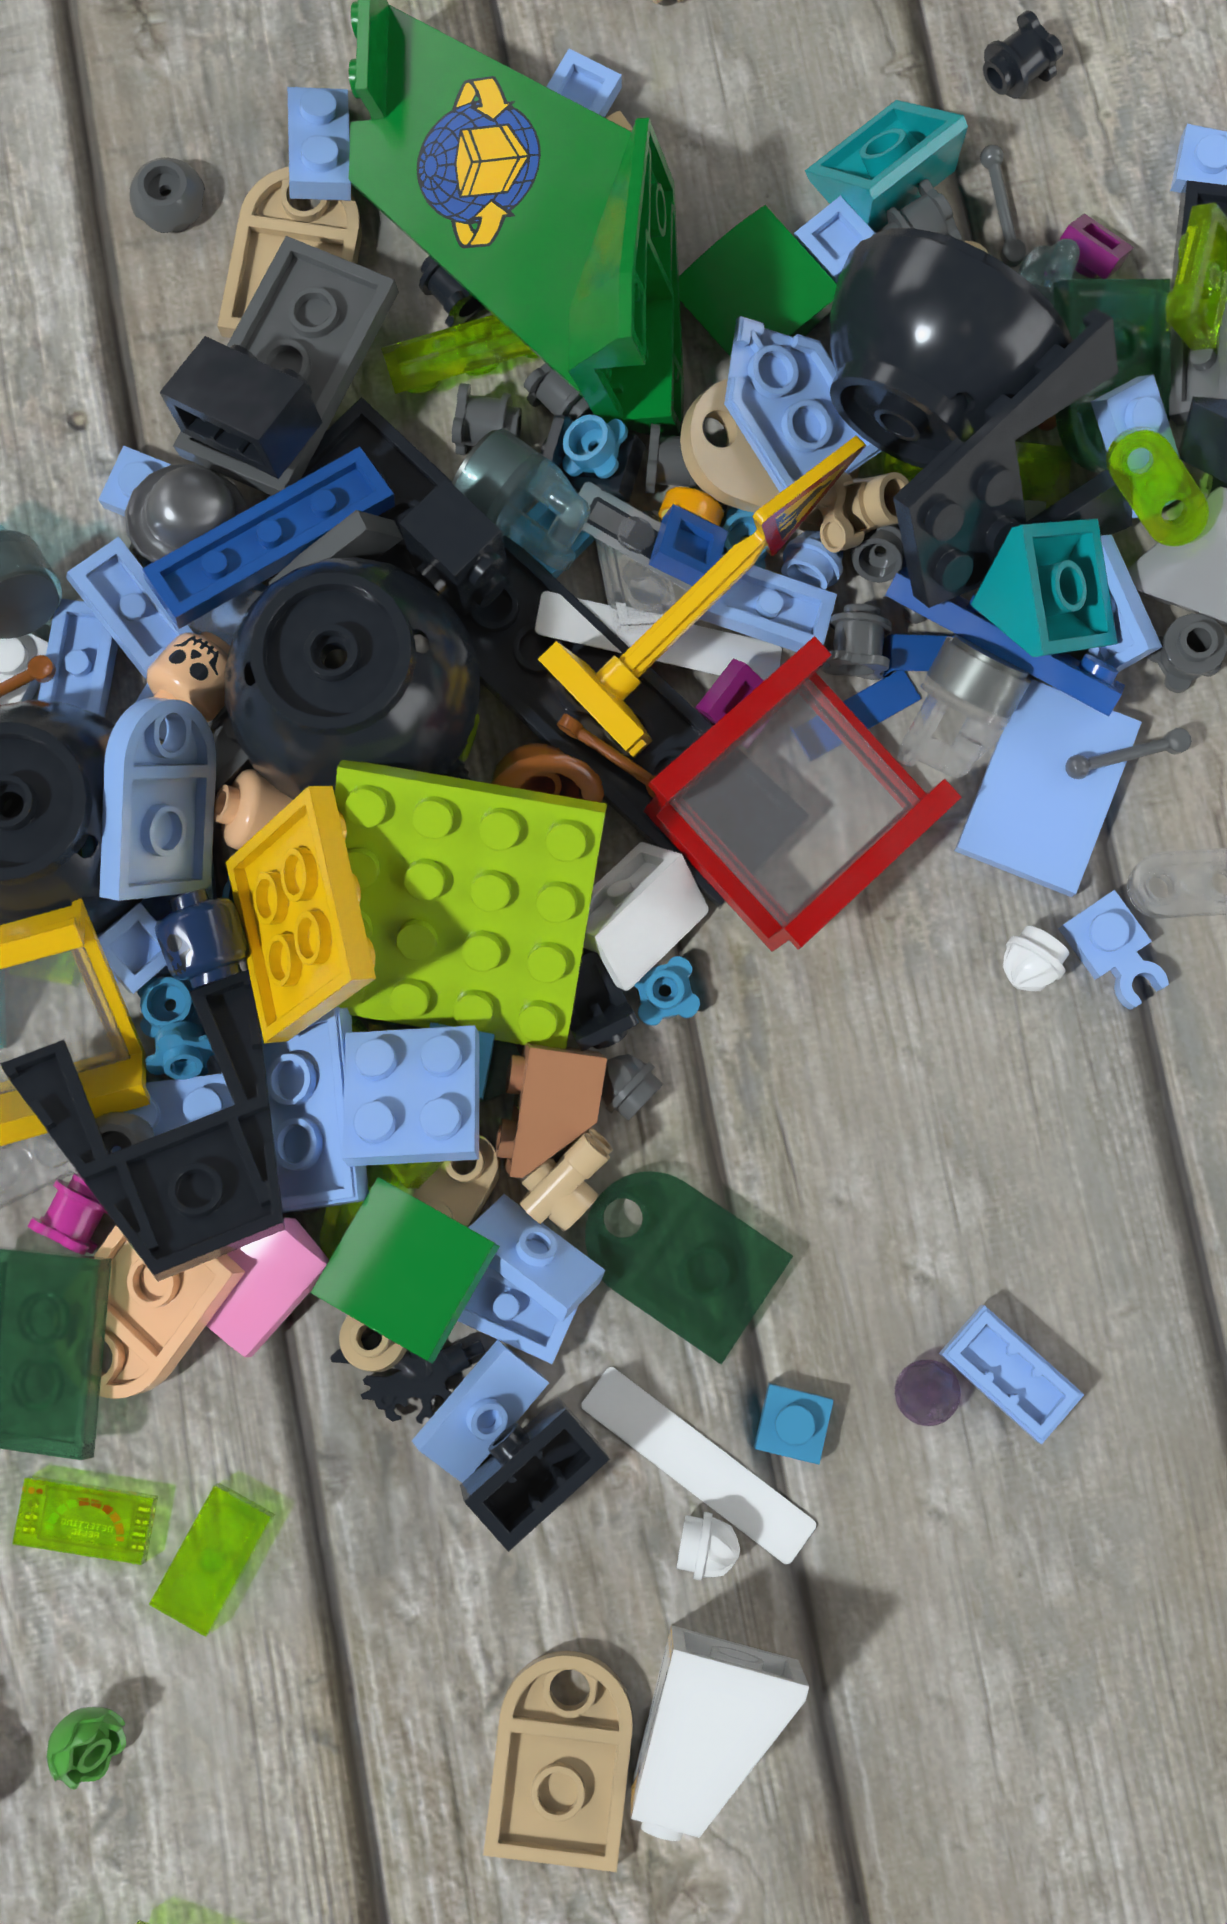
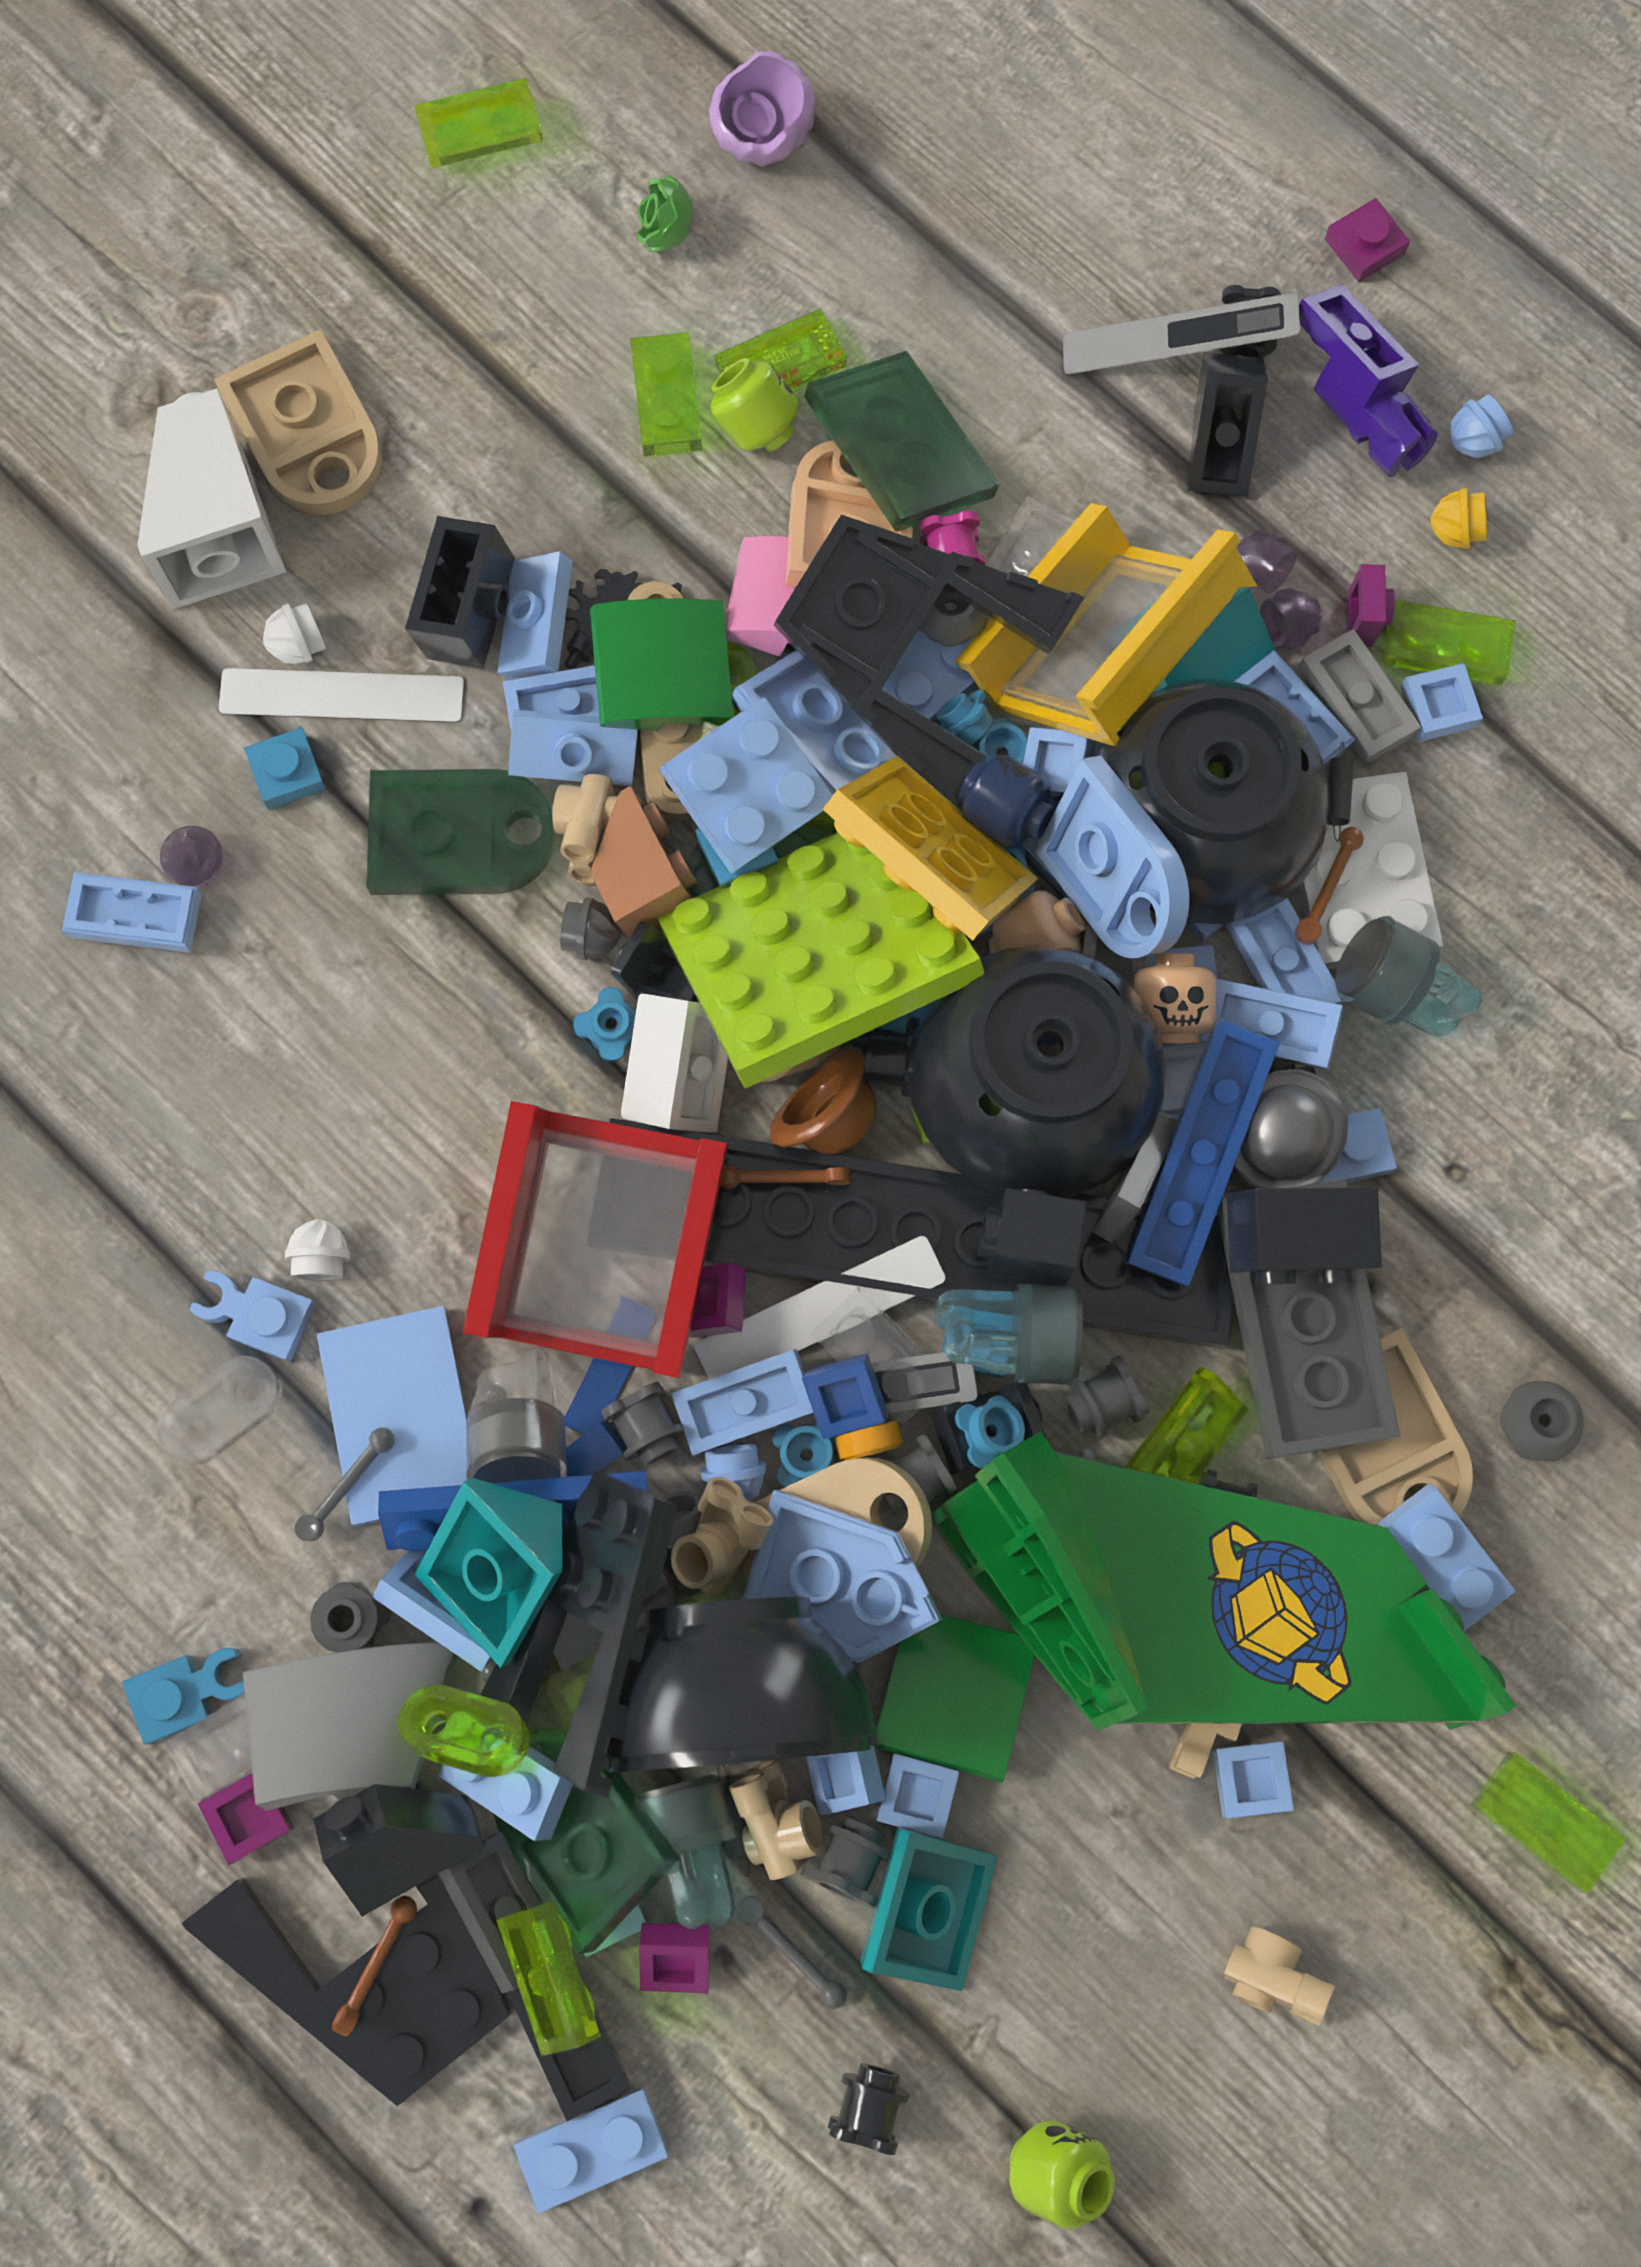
camera: 140 degrees right, 5 degrees down
yellow piece [538,435,866,758] -> none
none -> lime head [710,358,799,452]

